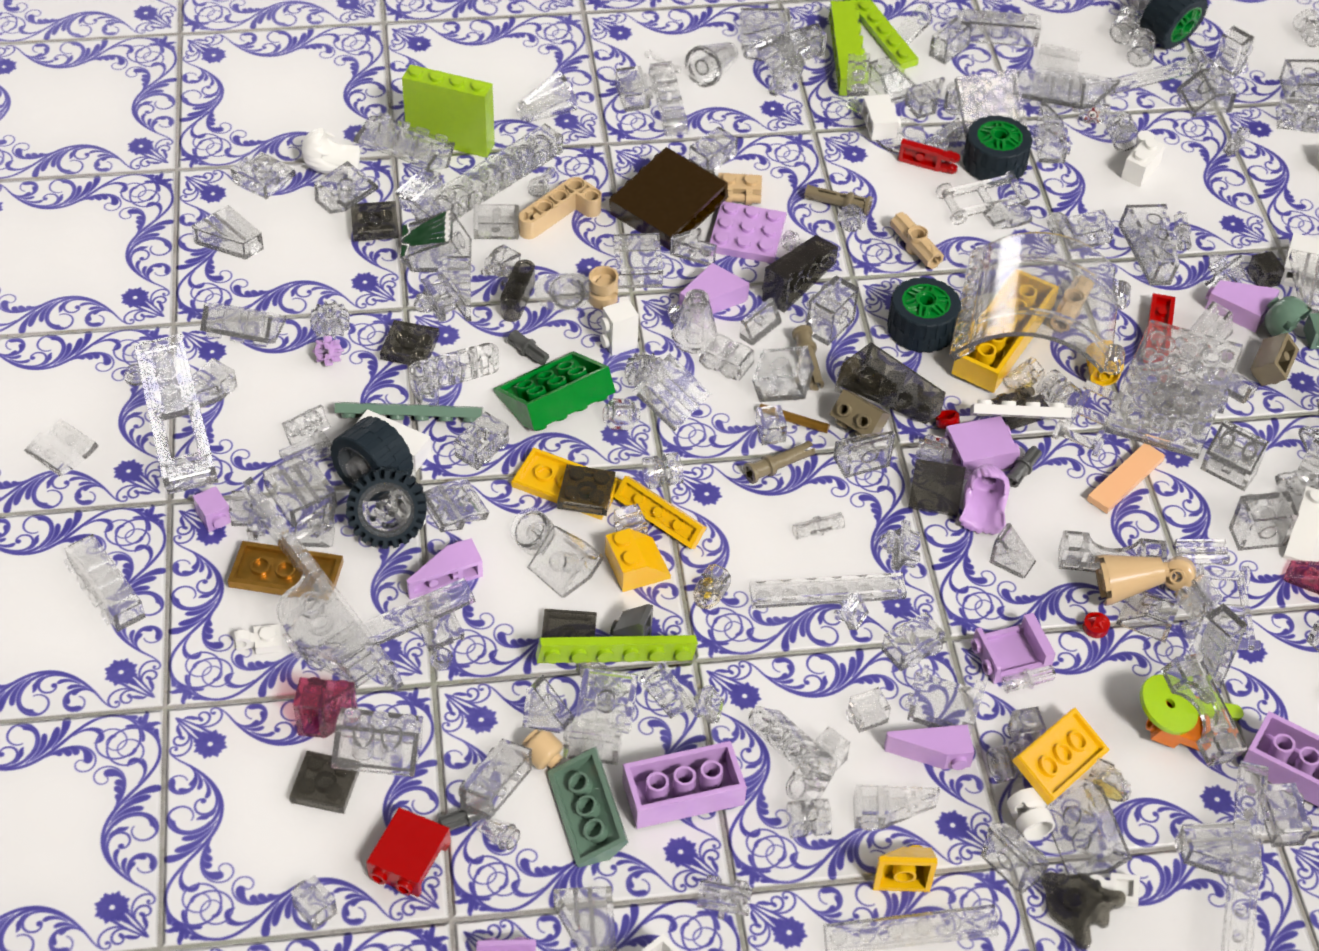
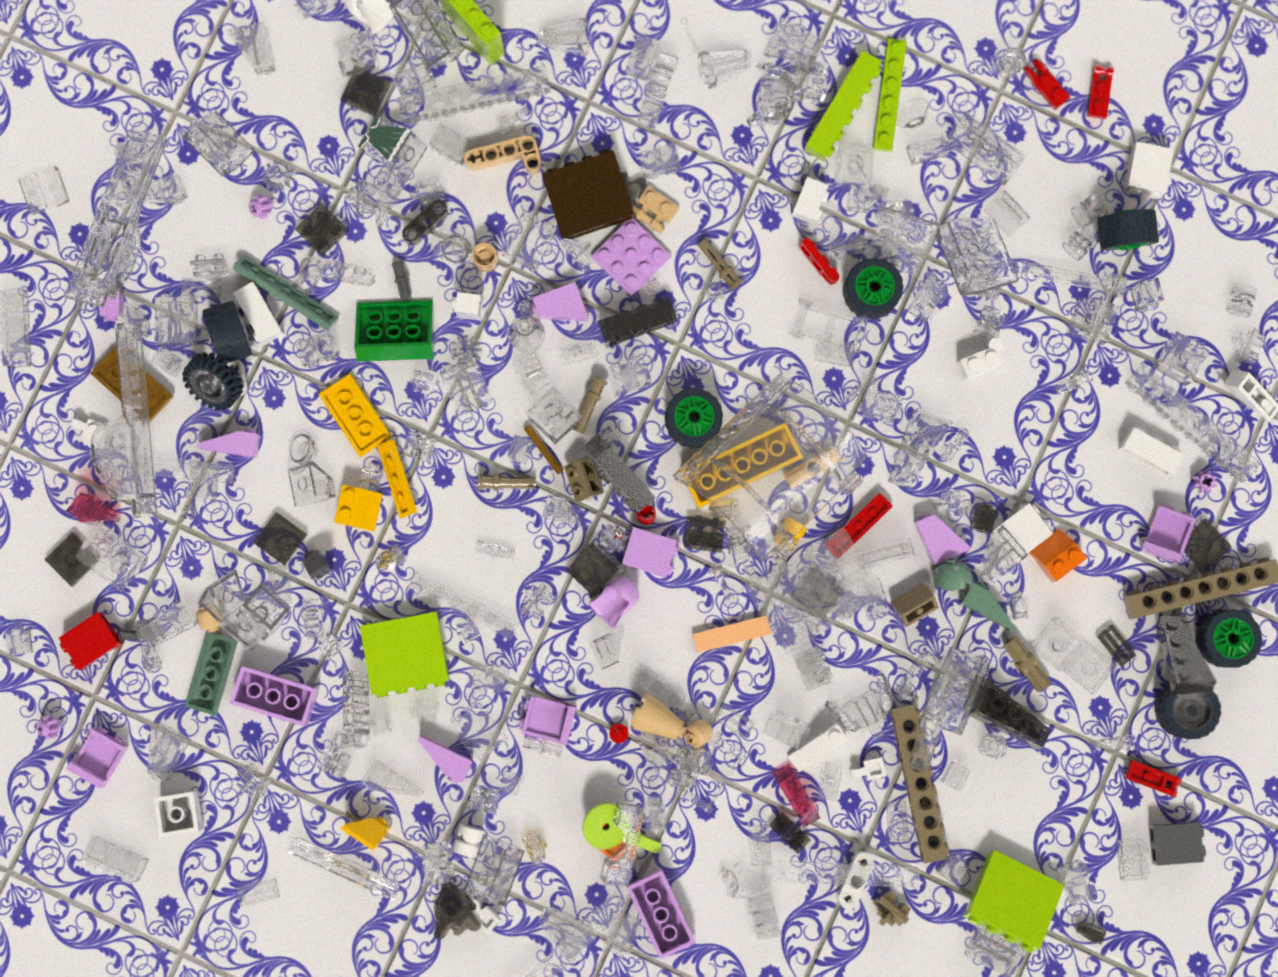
camera: 30 degrees right, 35 degrees up
clear slope [423,478,489,532] -> none
lime plate [536,635,698,664] -> none
clear smoke plate [557,464,616,516] -> none
clear plate [847,53,871,97] -> none
tan piece [890,212,944,269] -> none
white plate [970,400,1072,420] -> none
dark grey axle [1006,446,1042,488] -> none
yellow tile [1012,707,1109,805] -> none
none -> lime brick [360,612,450,698]

